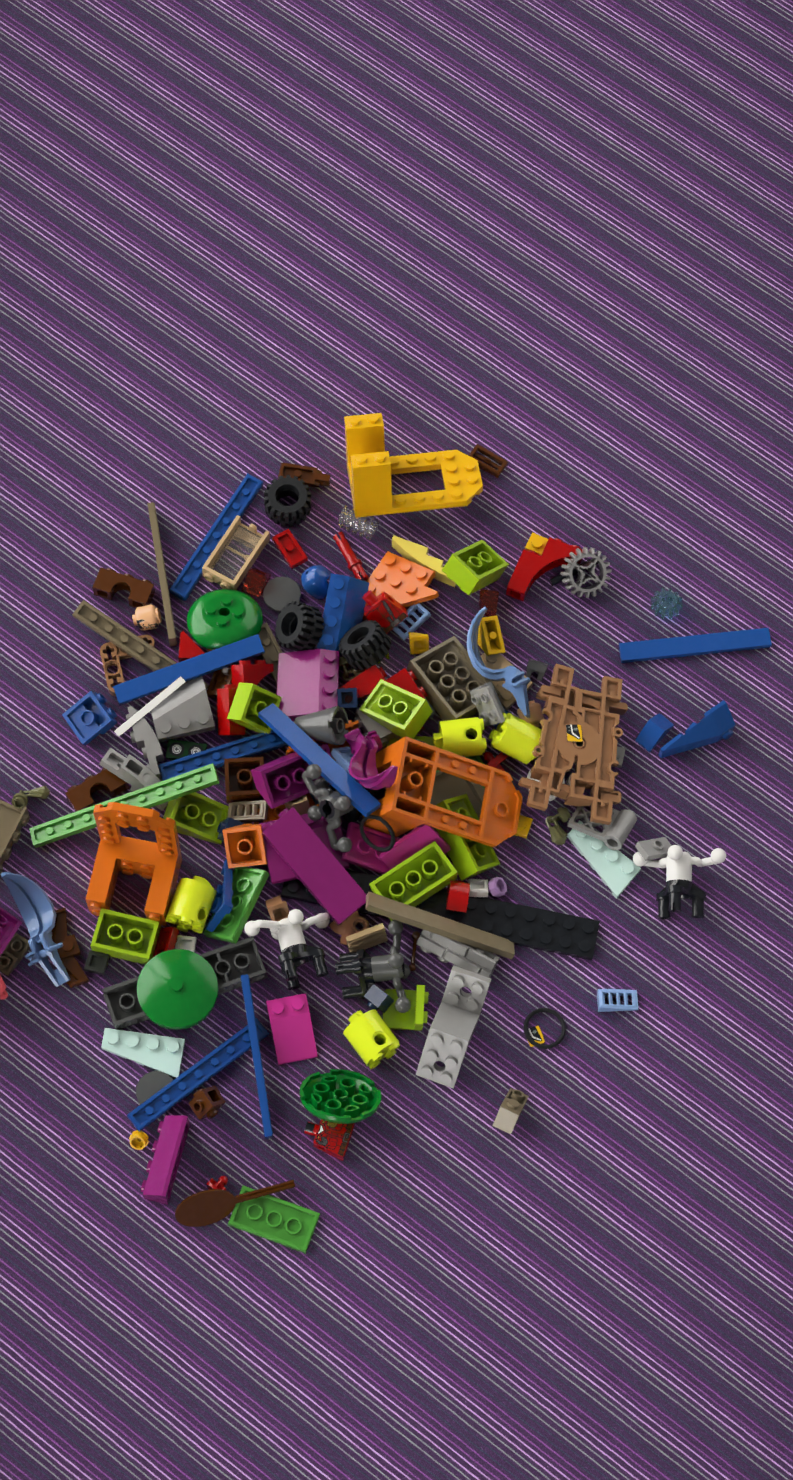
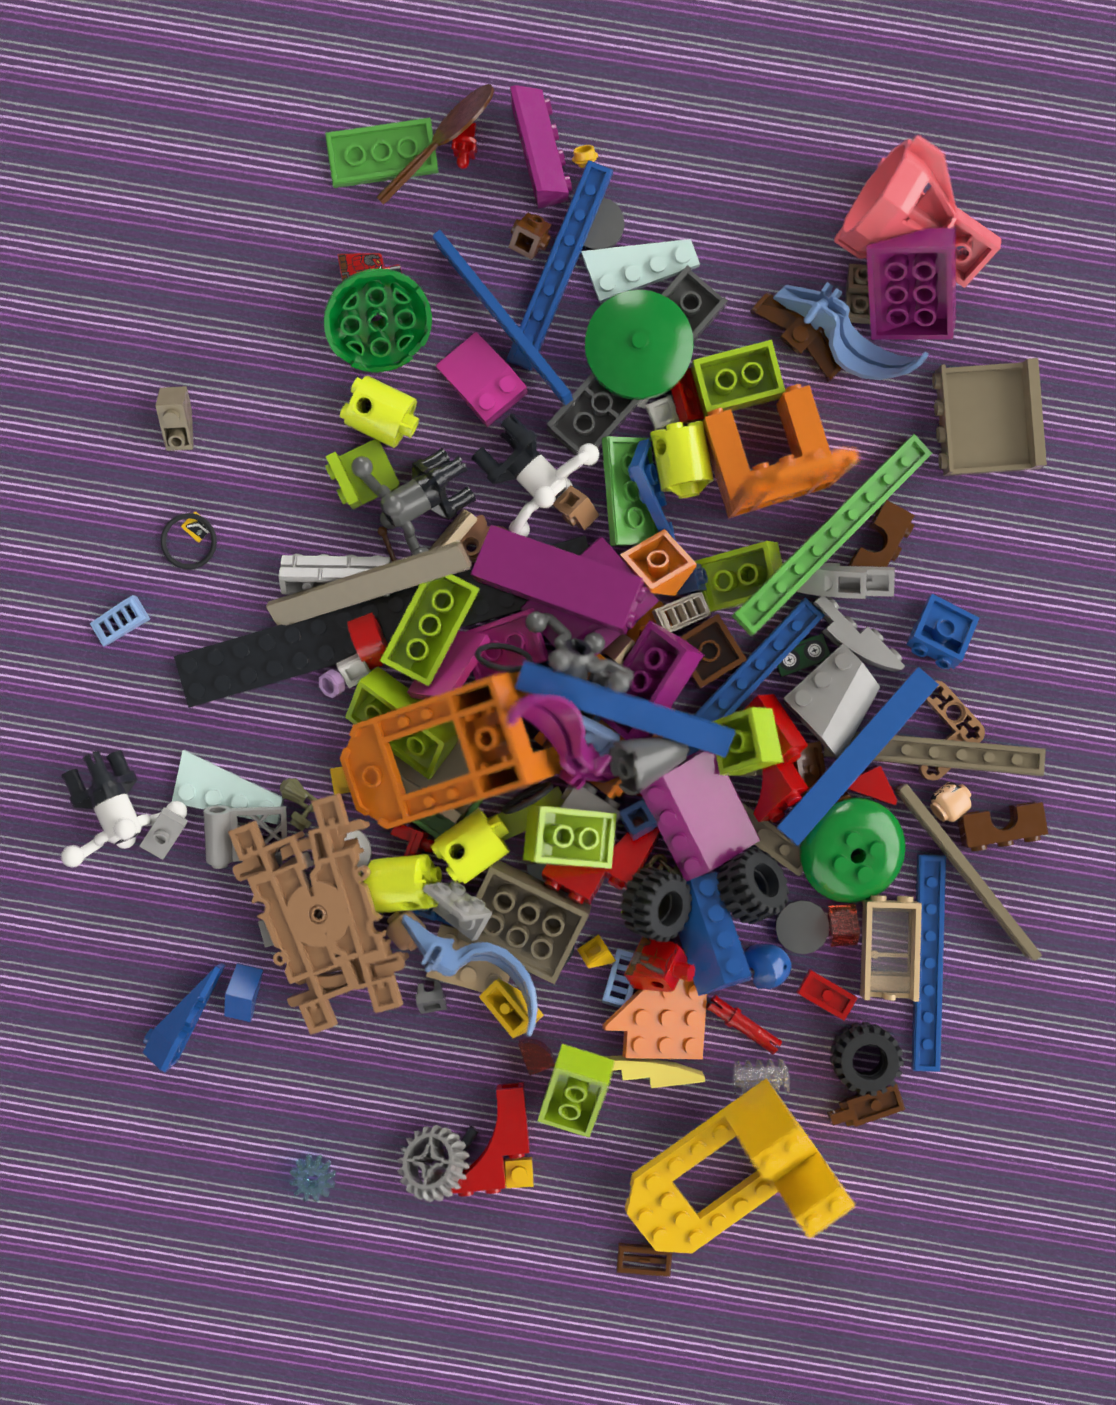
camera: 155 degrees right, 20 degrees up
olive piece [12,786,50,809] -> none
pearl dark grey plate [84,950,110,976] -> none
white sticker [114,676,186,736] -> none
plate [364,984,394,1013] -> none
light grey bracket [416,965,491,1089] -> none
sticker [566,725,583,742] -> none
blue tile [618,628,772,663] -> none

